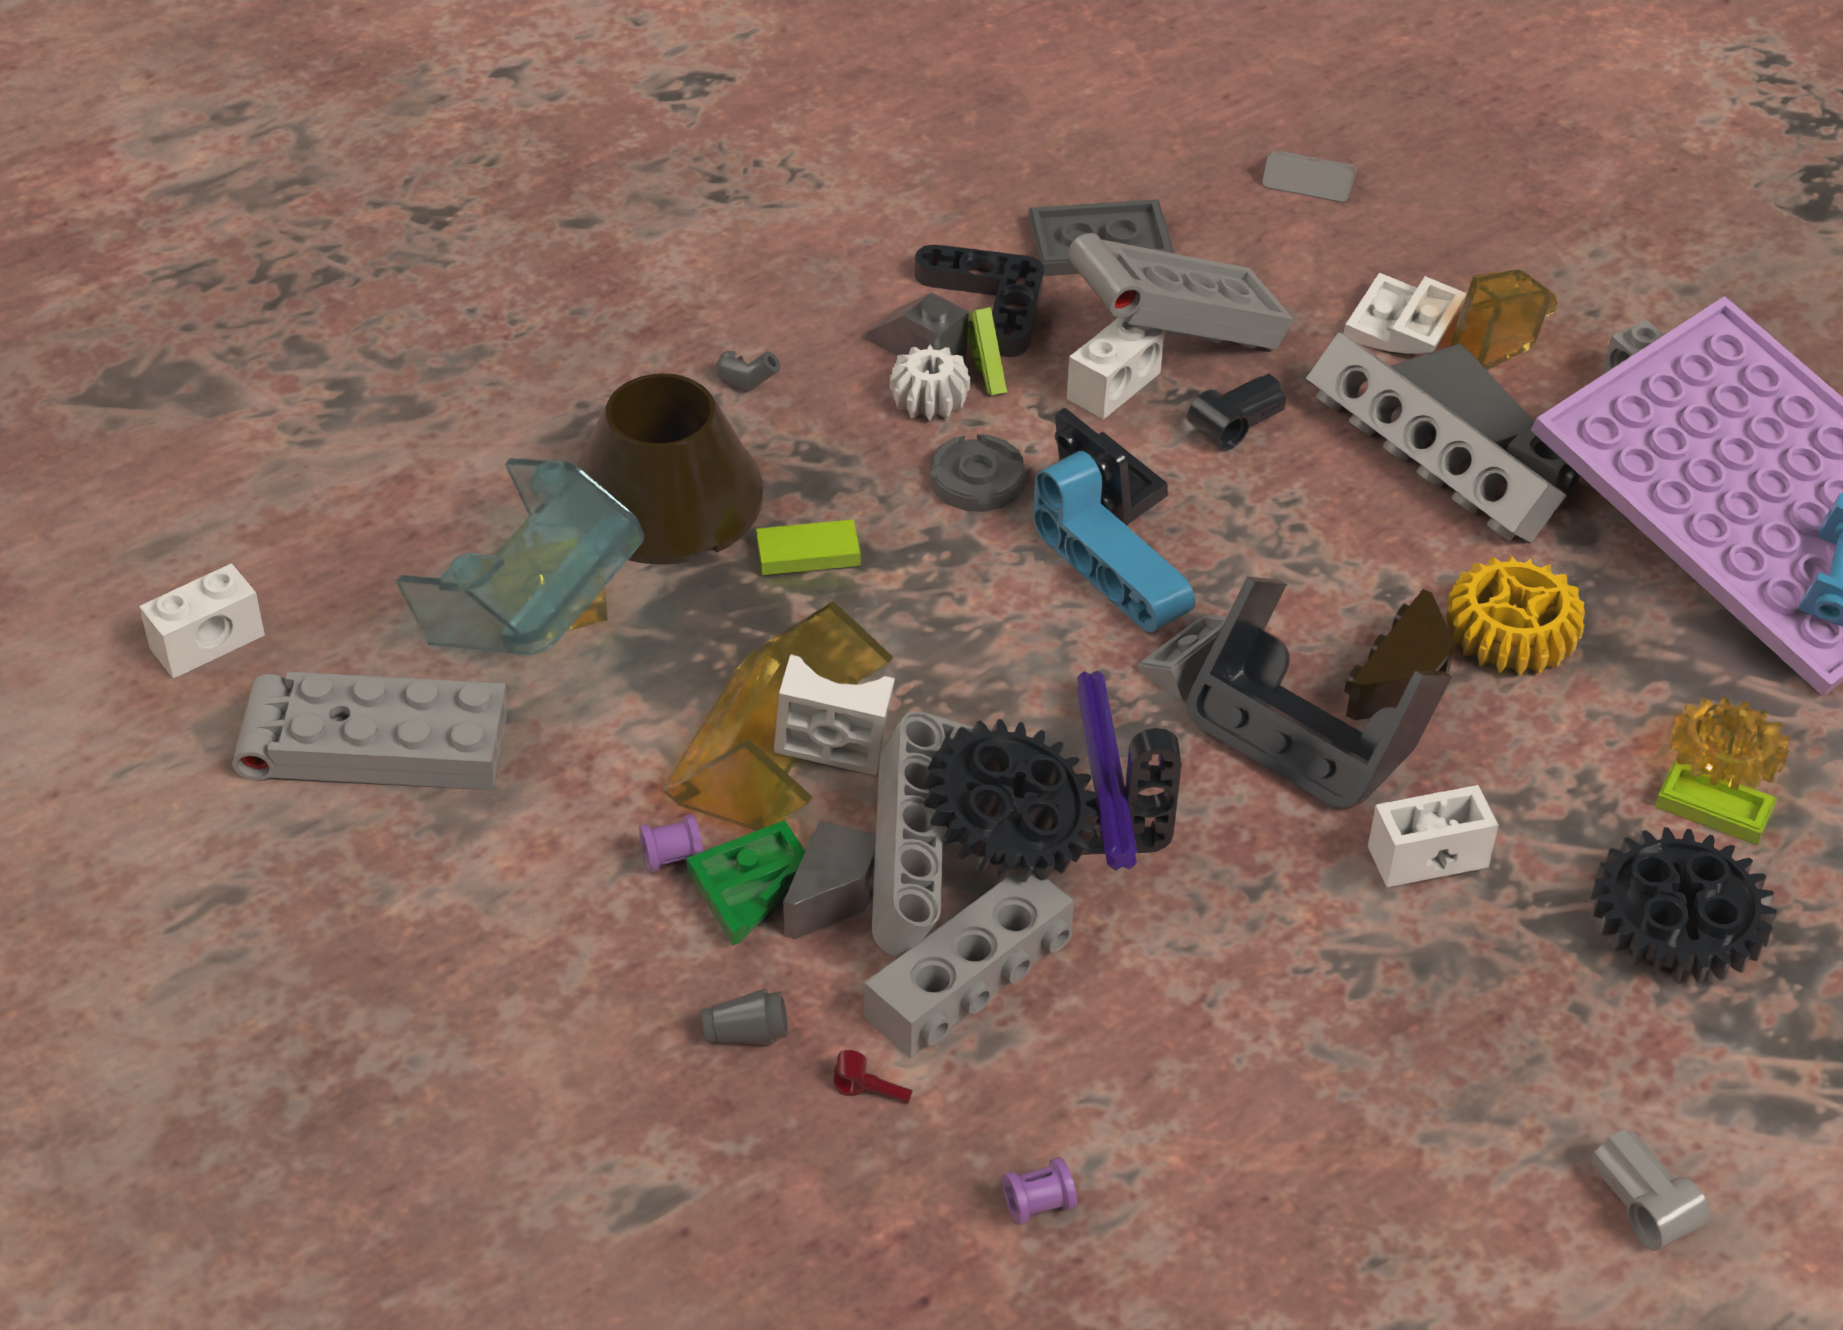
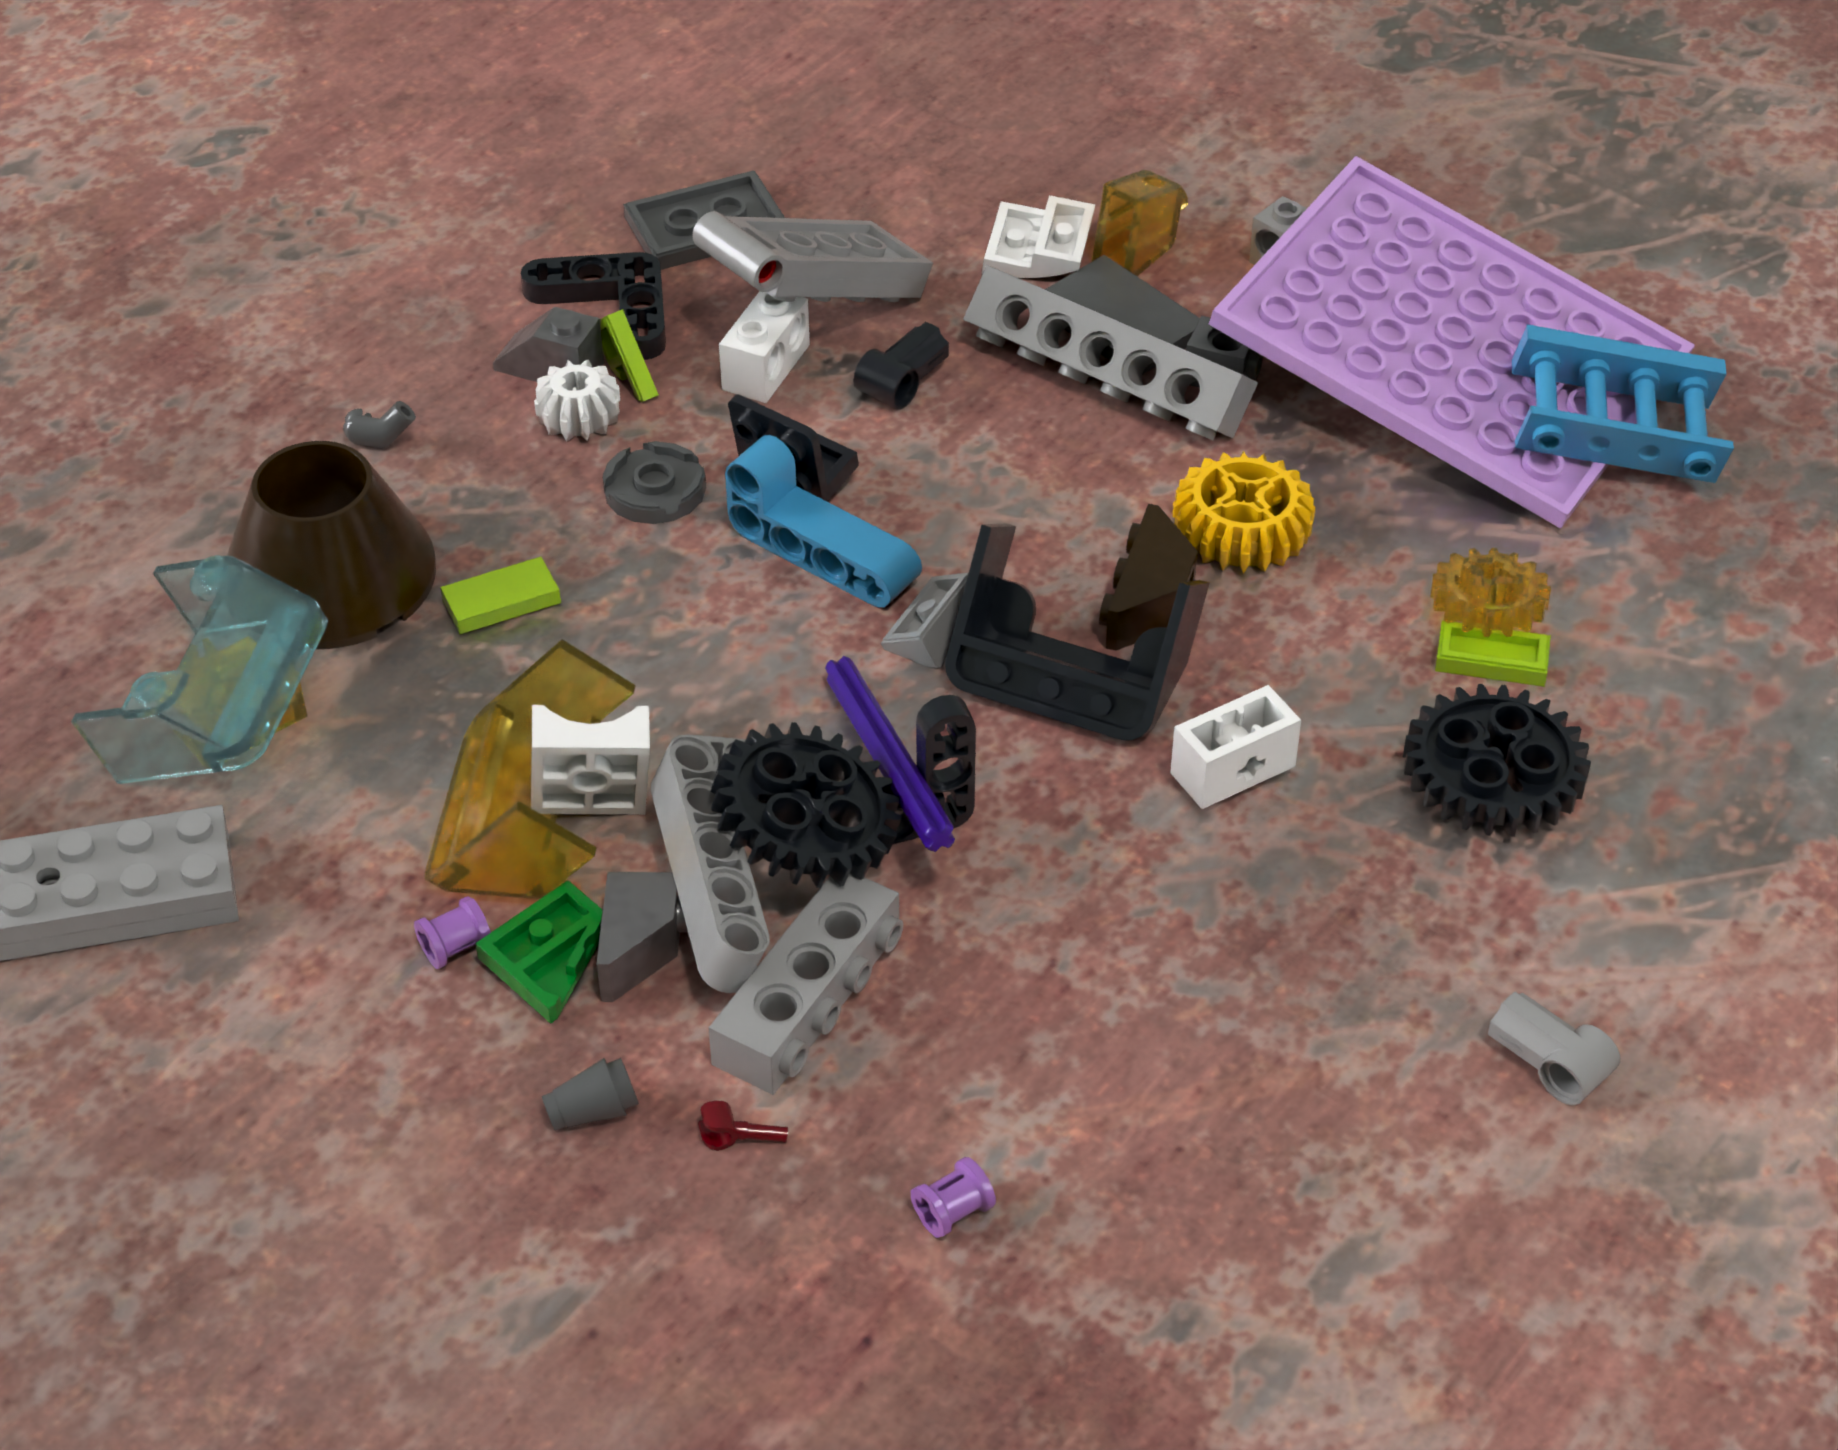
camera: 15 degrees left, 0 degrees up
light grey slope [1262,150,1357,202] -> none

